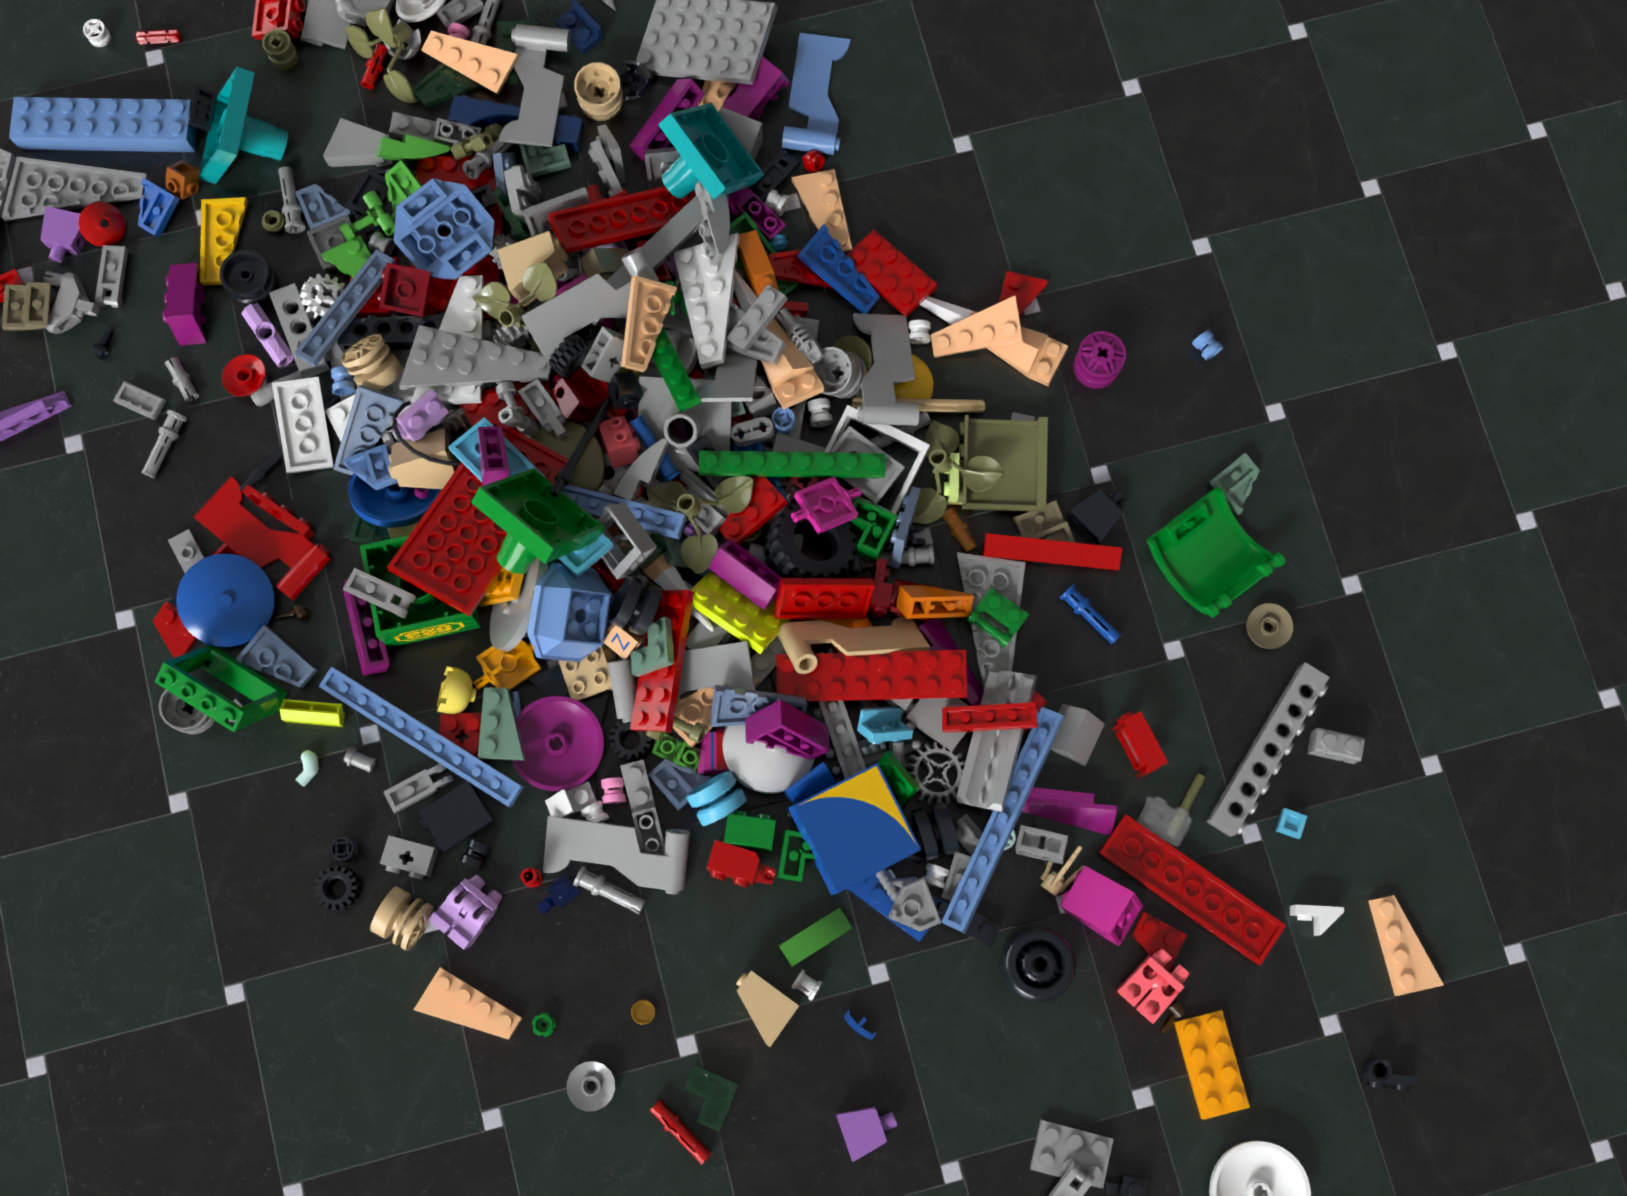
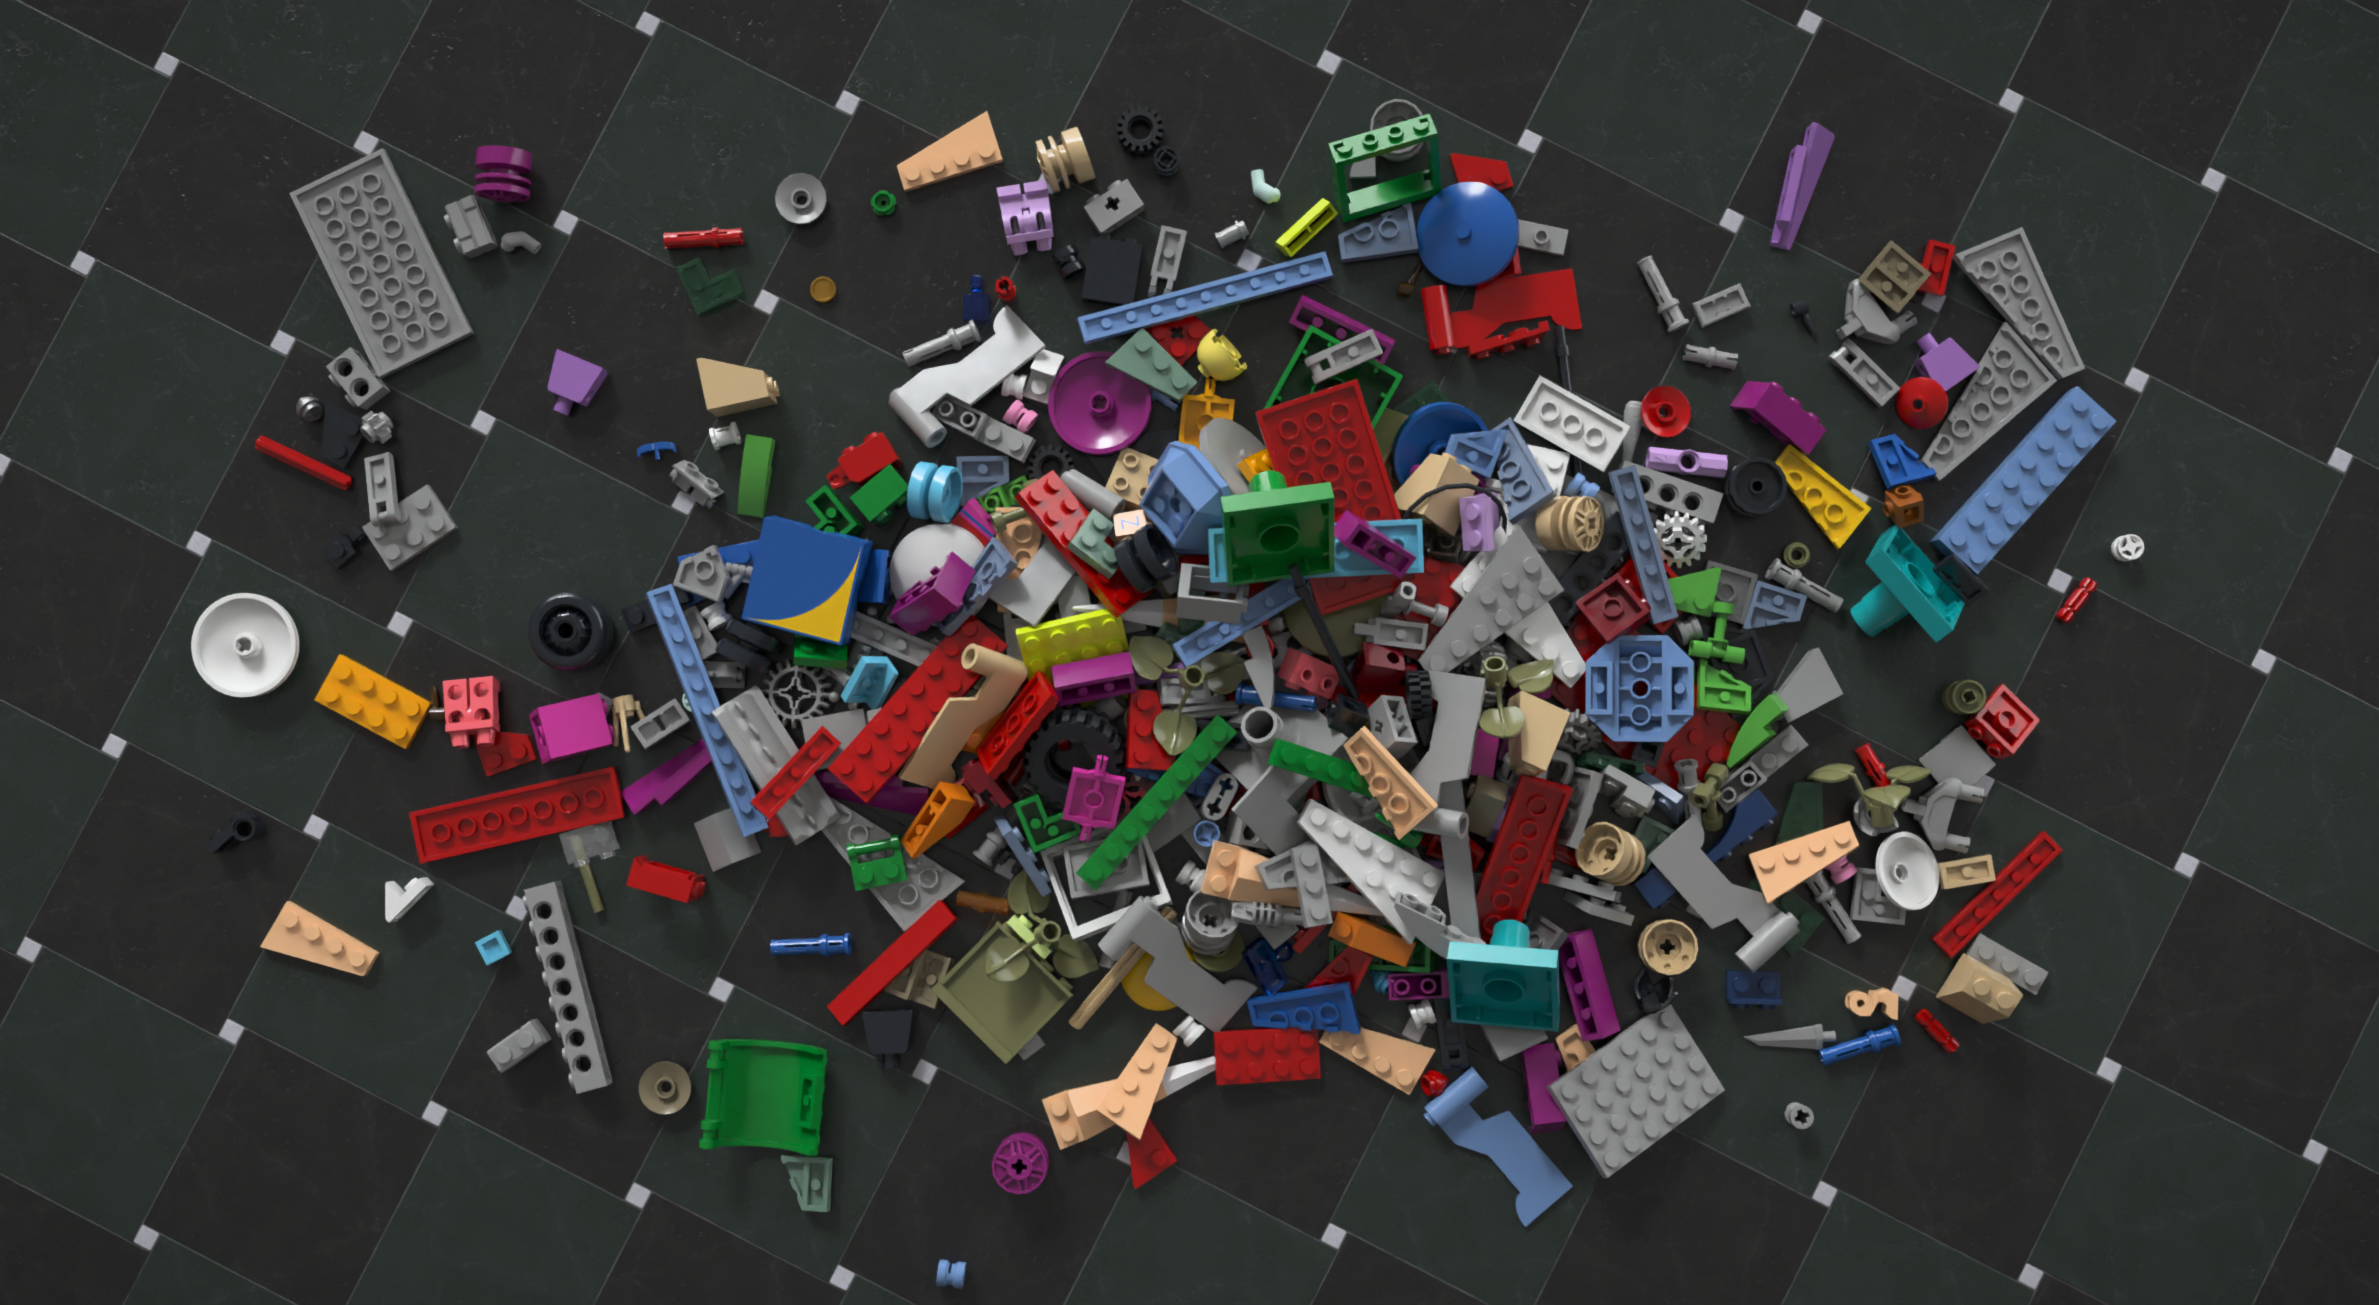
camera: 135 degrees right, 10 degrees up
none -> light grey hinge [669,460,724,508]
none -> clear blue plate [1241,937,1294,996]
none -> tan wheel [1575,822,1646,886]

